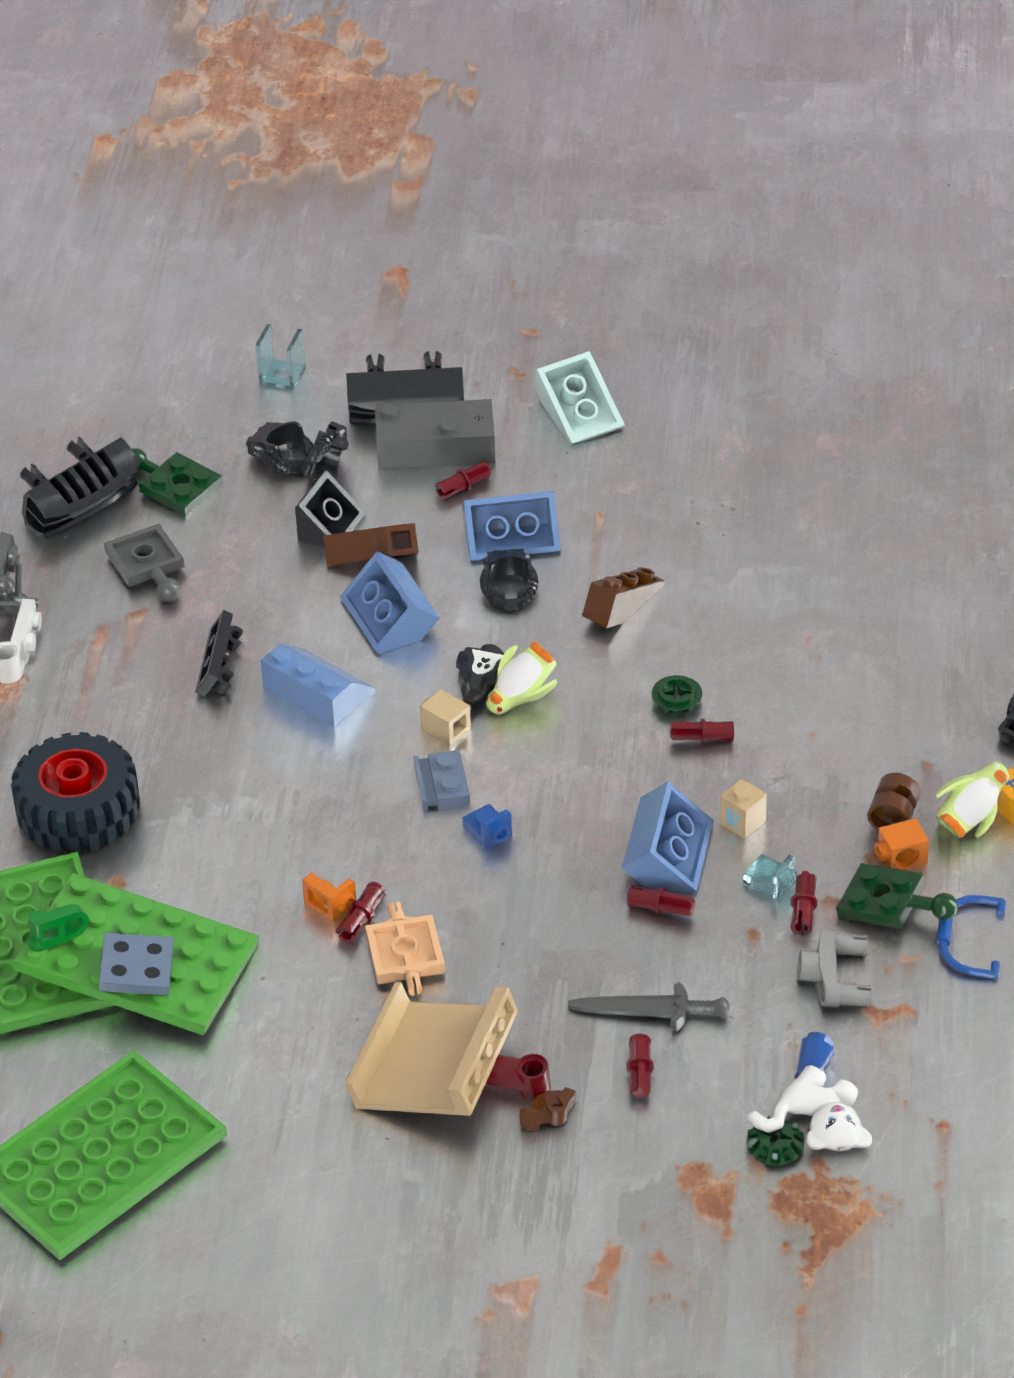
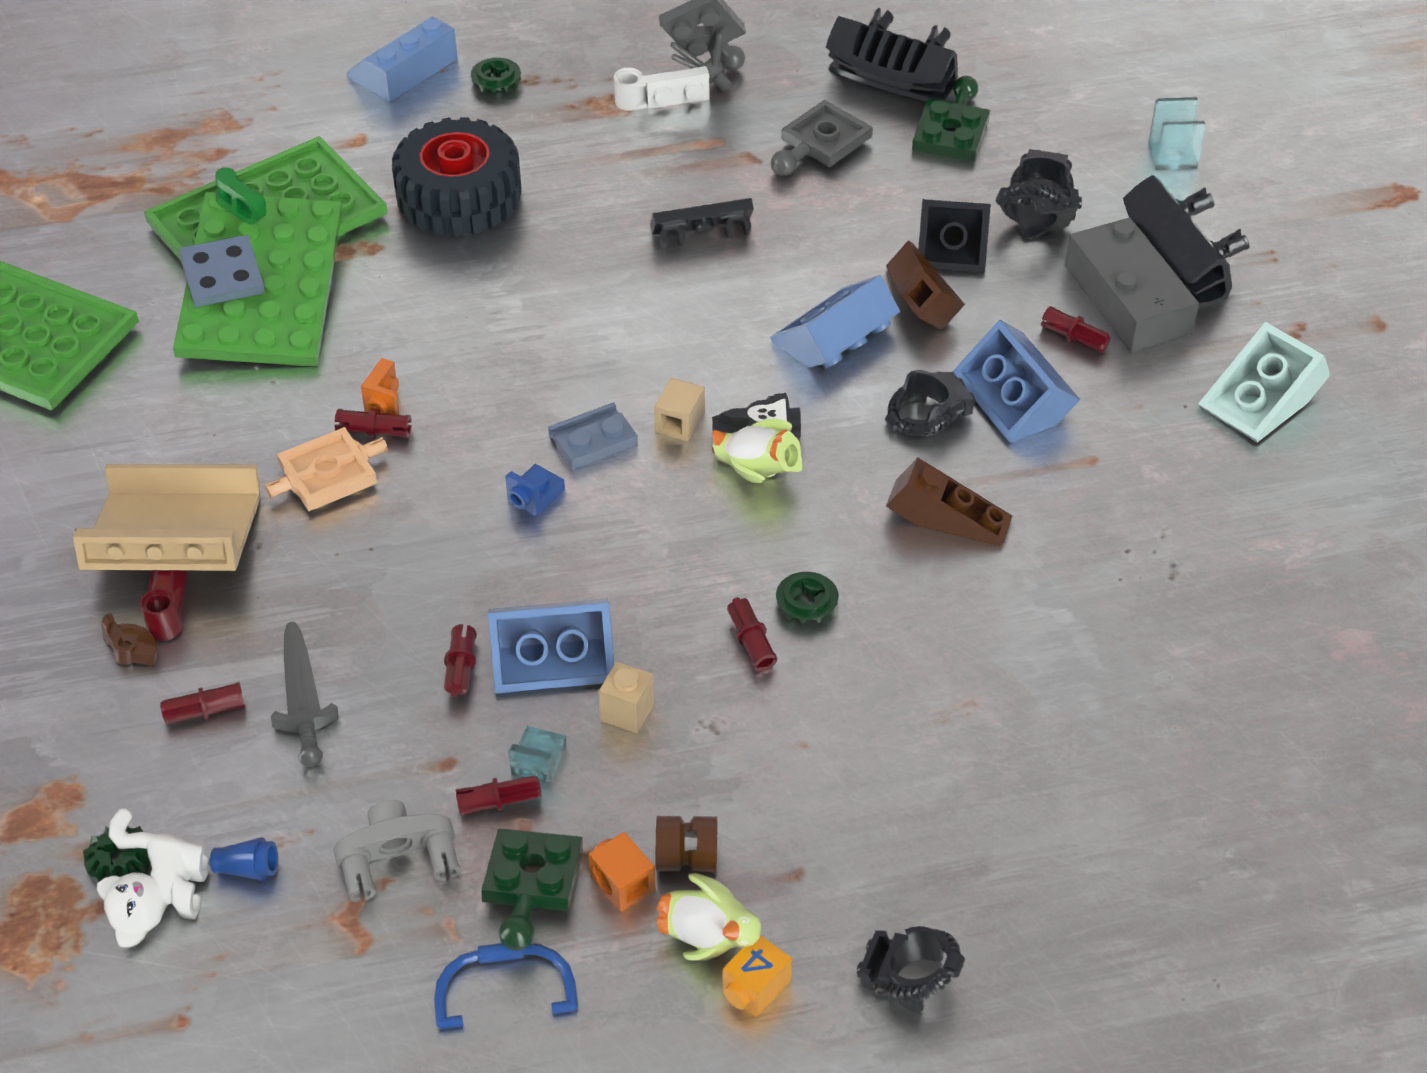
camera: 70 degrees right, 5 degrees up
medium blue slope [260,643,376,727] -> none

